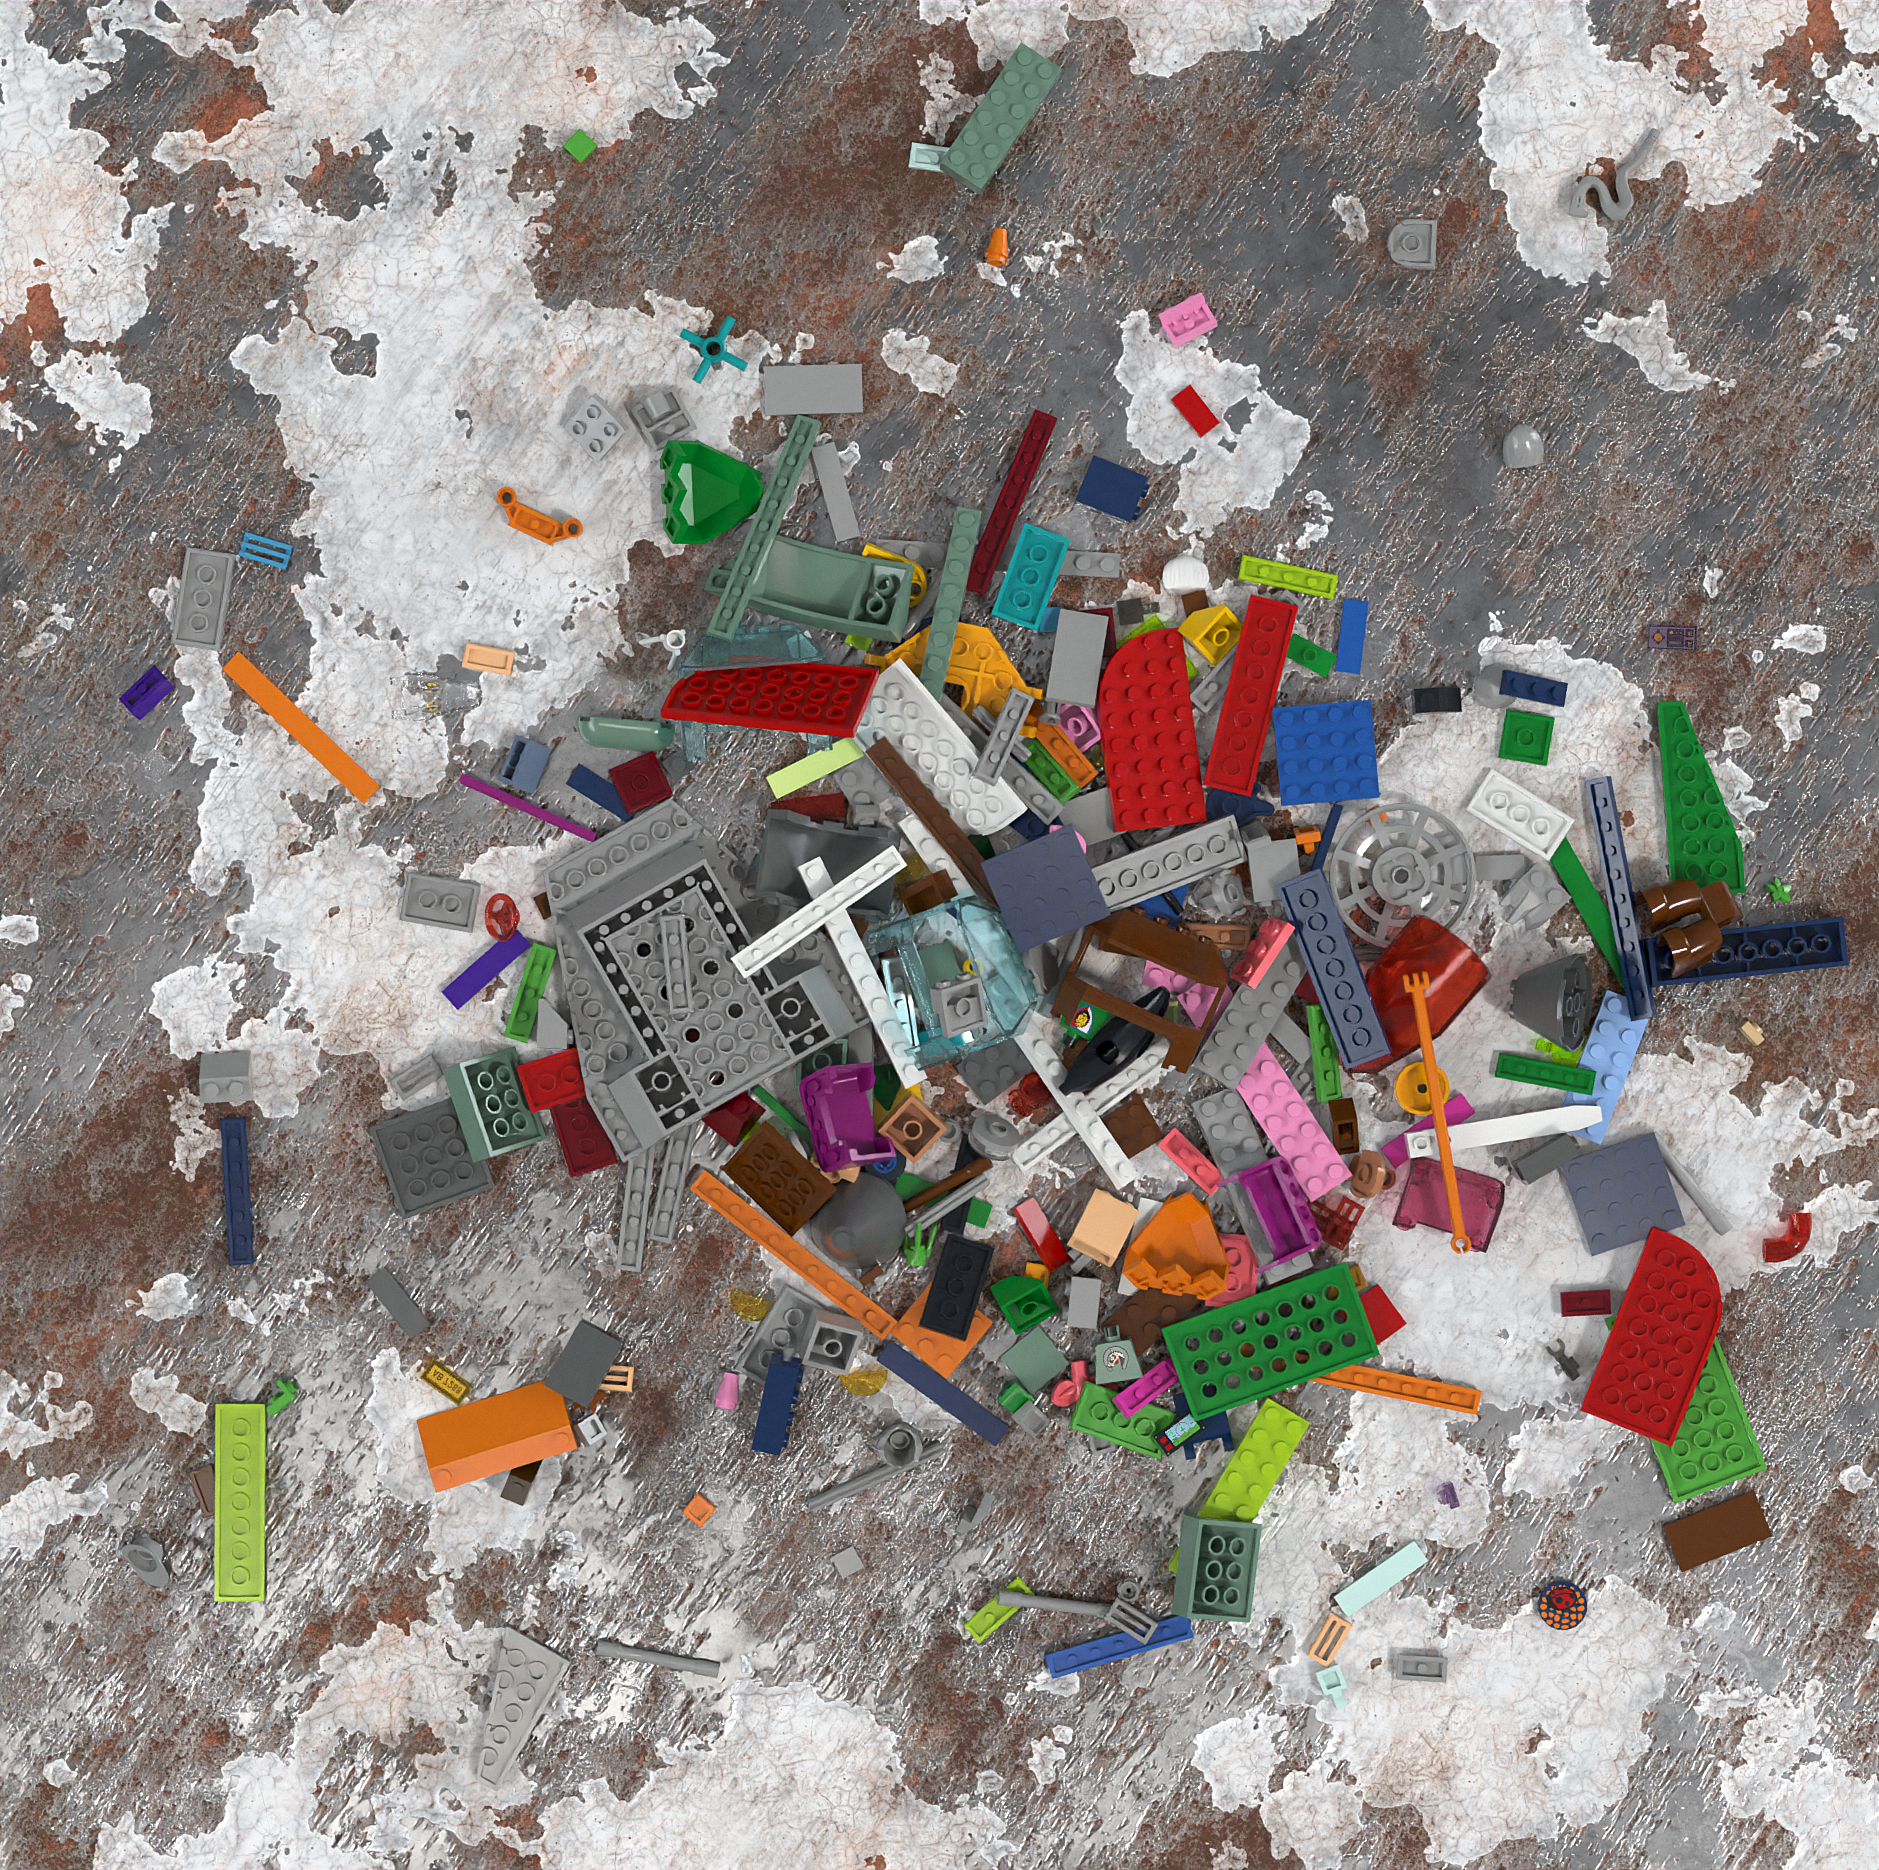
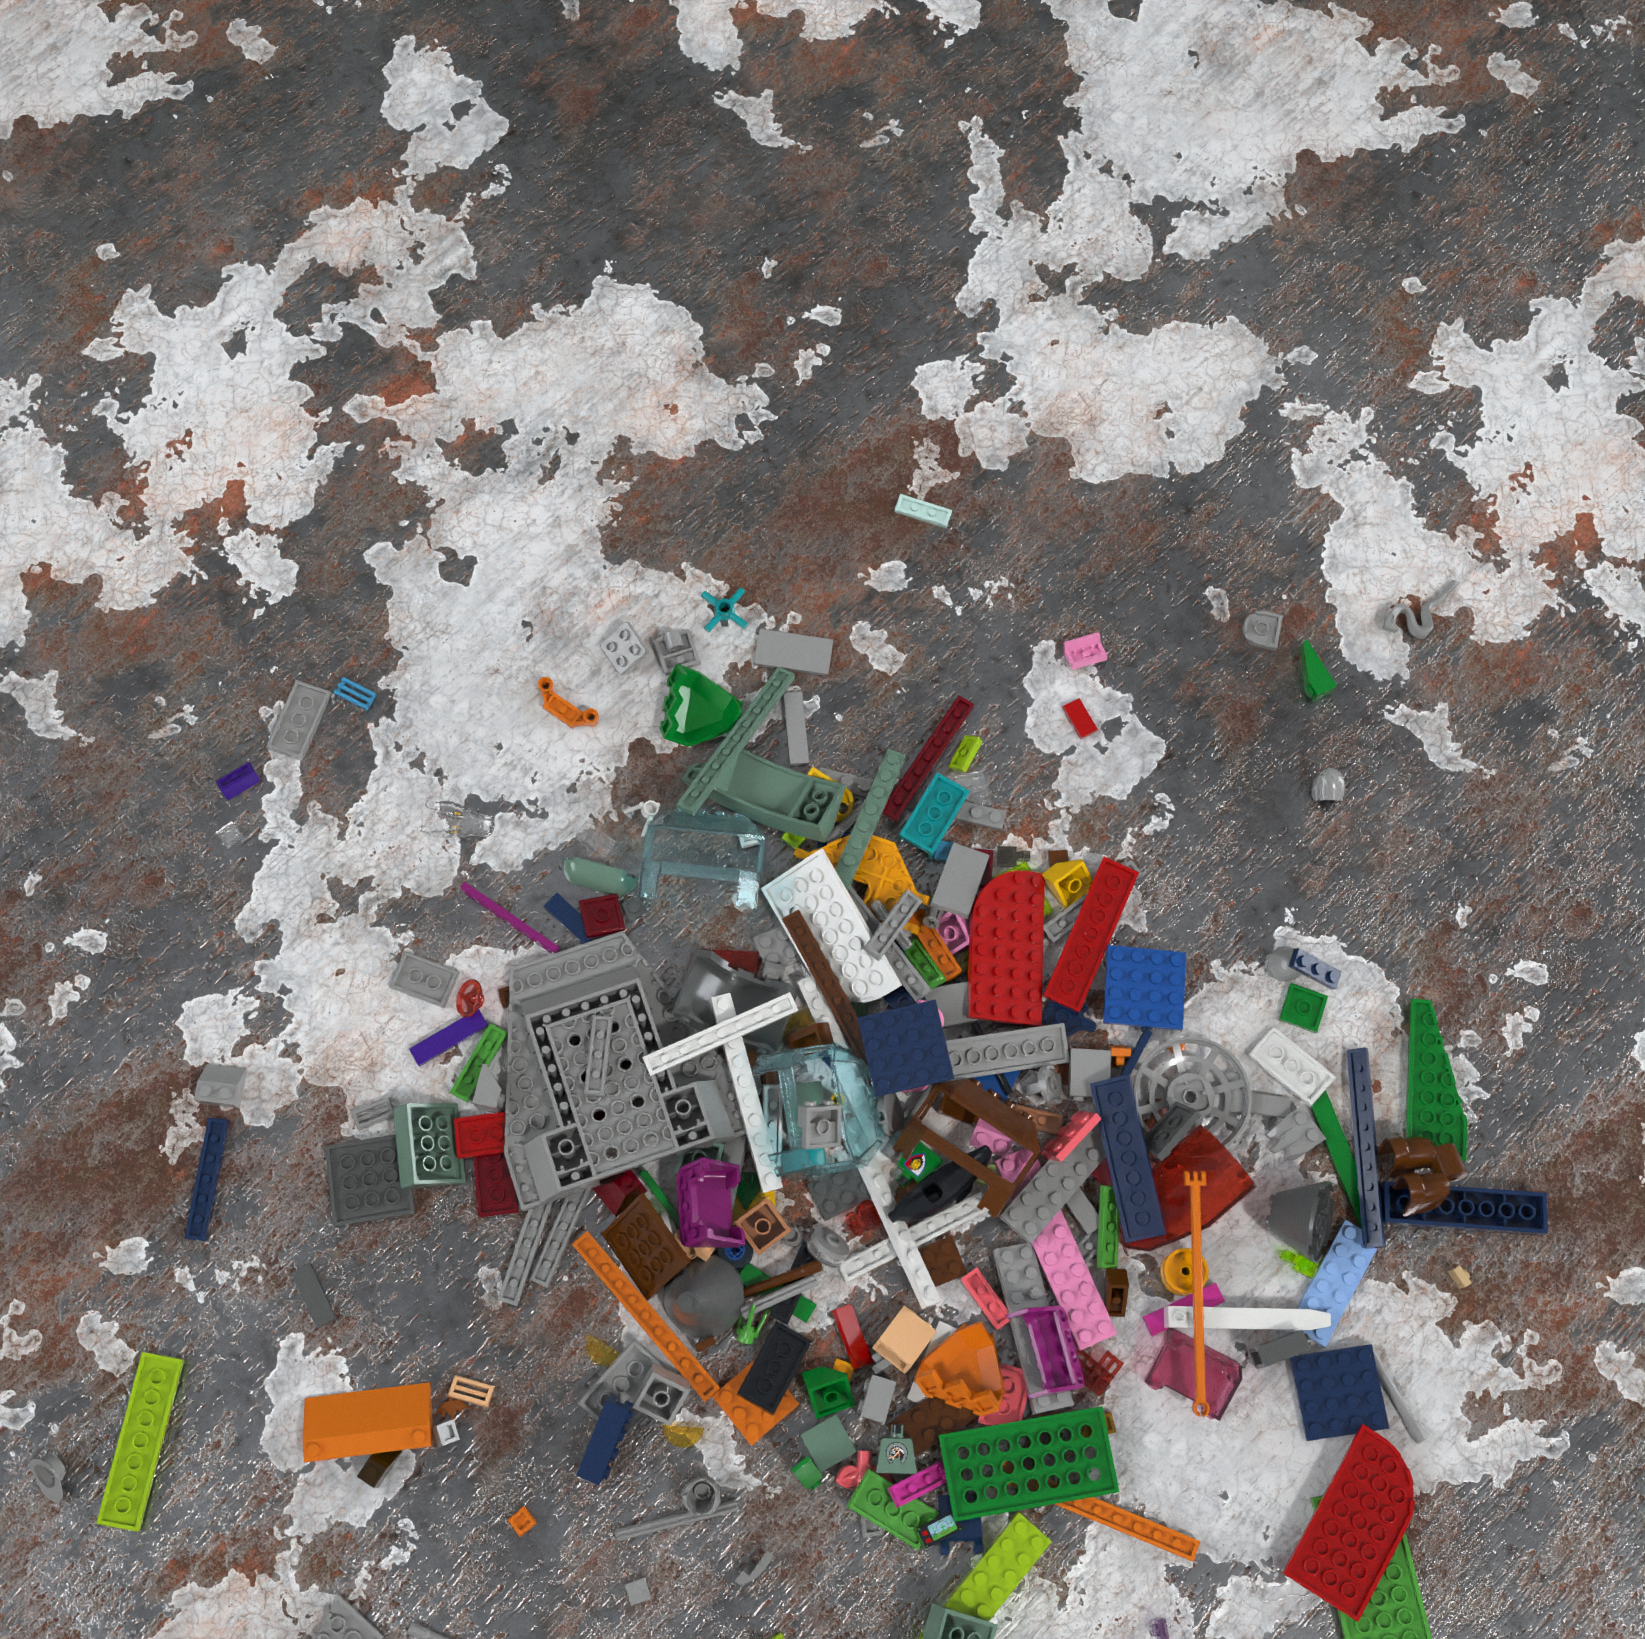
camera: 10 degrees right, 15 degrees down
reddish brown tile [188,1463,215,1518] -> none
orange tile [222,651,381,804] -> none
bright green bracket [266,1378,298,1417] -> none
clear yellow tile [419,1357,474,1406] -> none
light nougat tile [462,643,515,676] -> none
sand blue brick [498,735,552,794] -> none
dark grey tile [544,1321,624,1409] -> none
bright green tile [563,129,598,164] -> none
red plate [661,657,879,738] -> none
bright pink cone [714,1372,739,1410] -> none
yellowish green tile [766,737,865,799] -> none
dark blue tile [877,1340,1010,1447] -> none
sand green brick [939,42,1062,195] -> none
orange cone [984,228,1009,266] -> none
light grey tile [1011,1400,1051,1438] -> none
dark blue brick [1075,455,1150,525] -> none
white hair [1162,555,1209,595] -> none
lime tile [1237,555,1338,600] -> none
light grey tile [1238,820,1272,852] -> none
green plate [1286,633,1337,678] -> none
blue tile [1335,599,1369,675] -> none
red tile [1338,1284,1407,1345] -> none
nougat tile [1348,1149,1396,1199] -> none
black slope [1411,687,1462,715] -> none
green tile [1495,1053,1597,1096] -> none
clear smoke plate [1545,1338,1581,1381] -> none
dark red plate [1560,1289,1611,1317] -> none
tile [1647,624,1697,651] -> none
clear red cylinder [1762,1213,1812,1263] -> none
bright green plant [1764,877,1792,903] -> none
none -> lime plate [948,735,983,773]
none -> dark grey plate [1144,1101,1201,1161]
none -> green slope [1300,640,1337,702]

